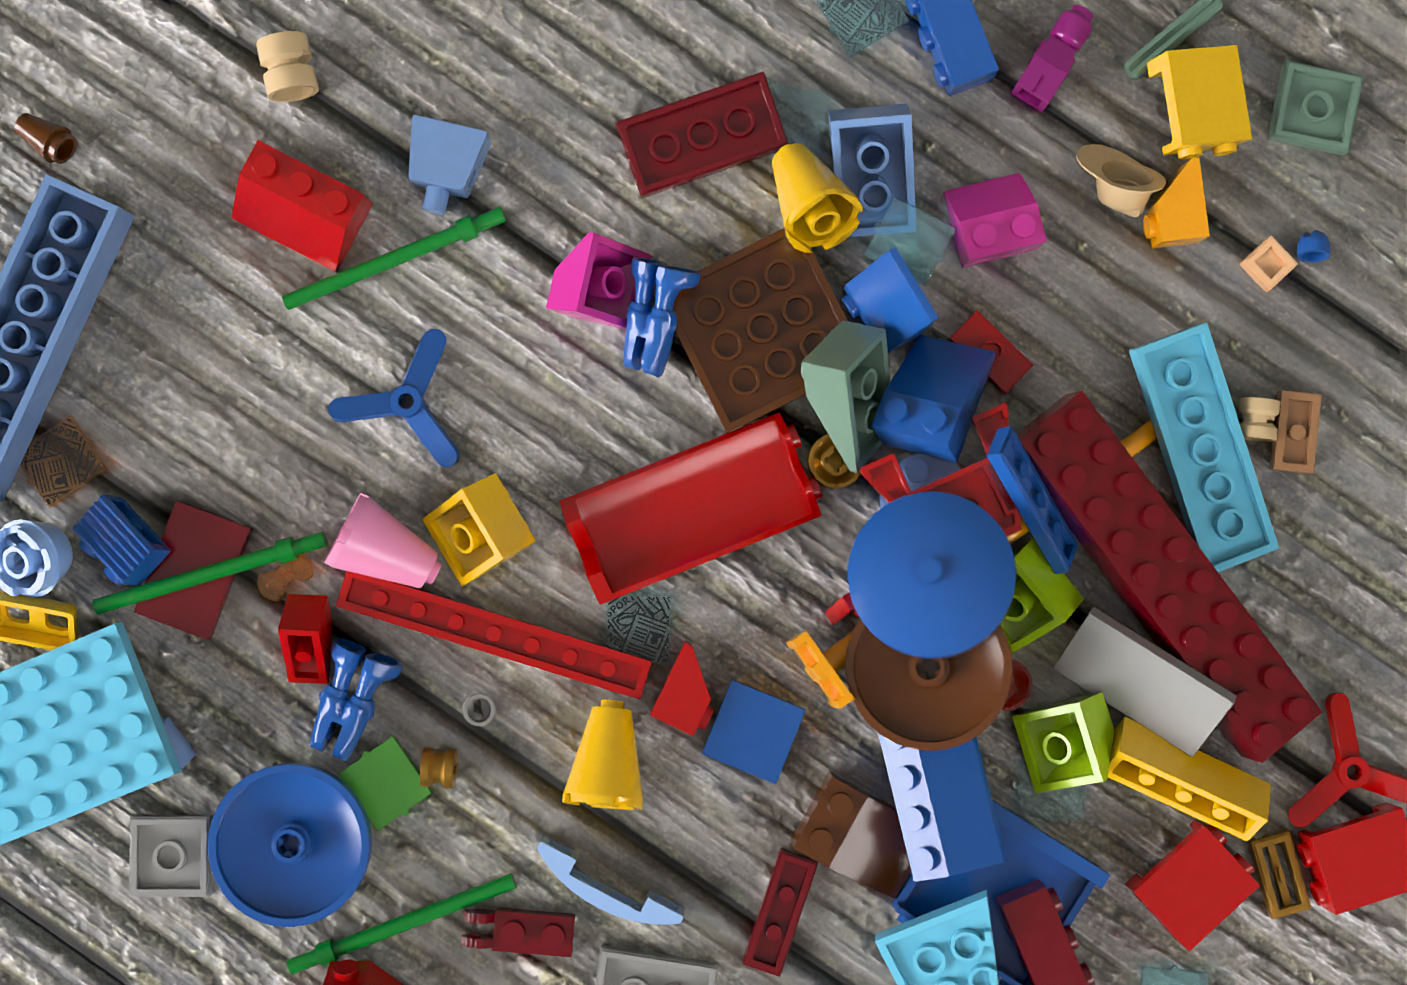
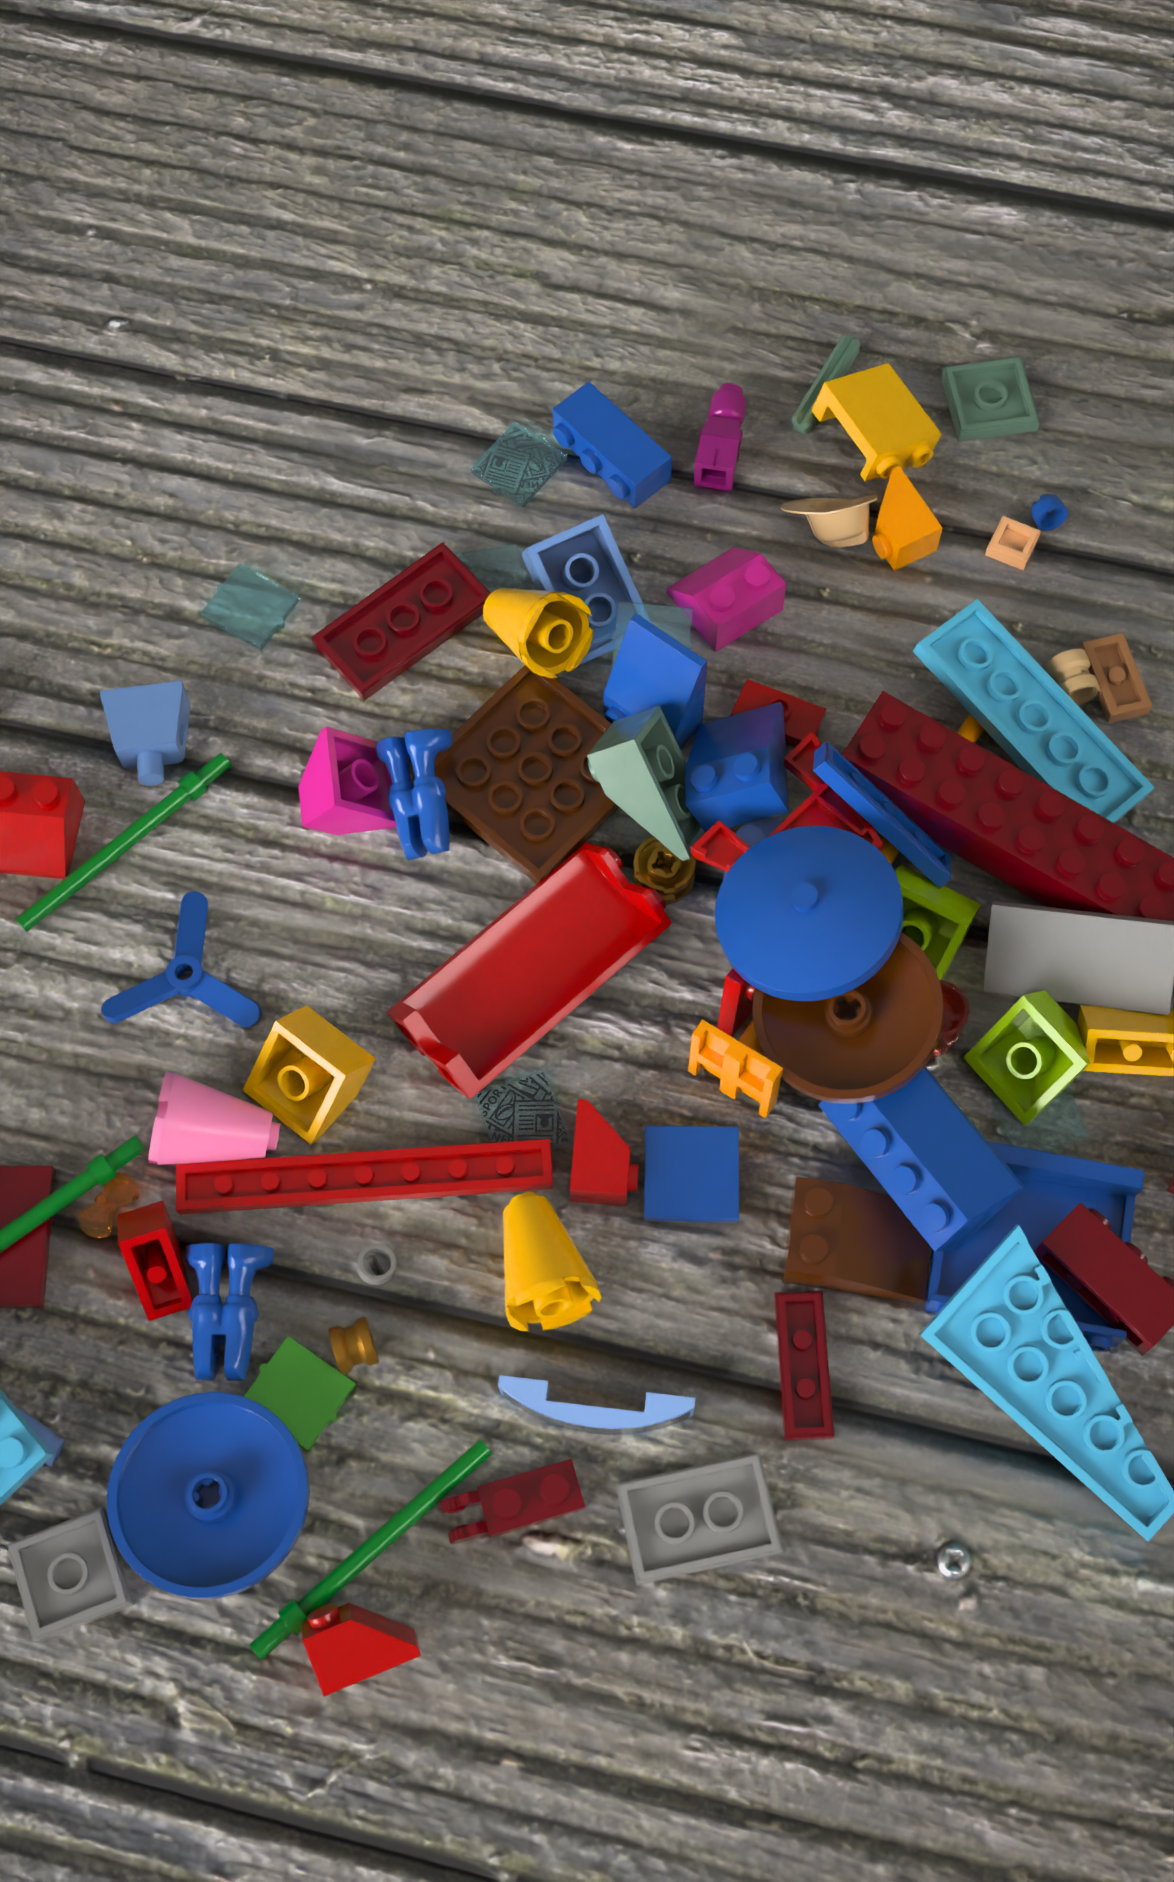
camera: 20 degrees left, 20 degrees down
none -> clear light blue piece [200,563,301,651]

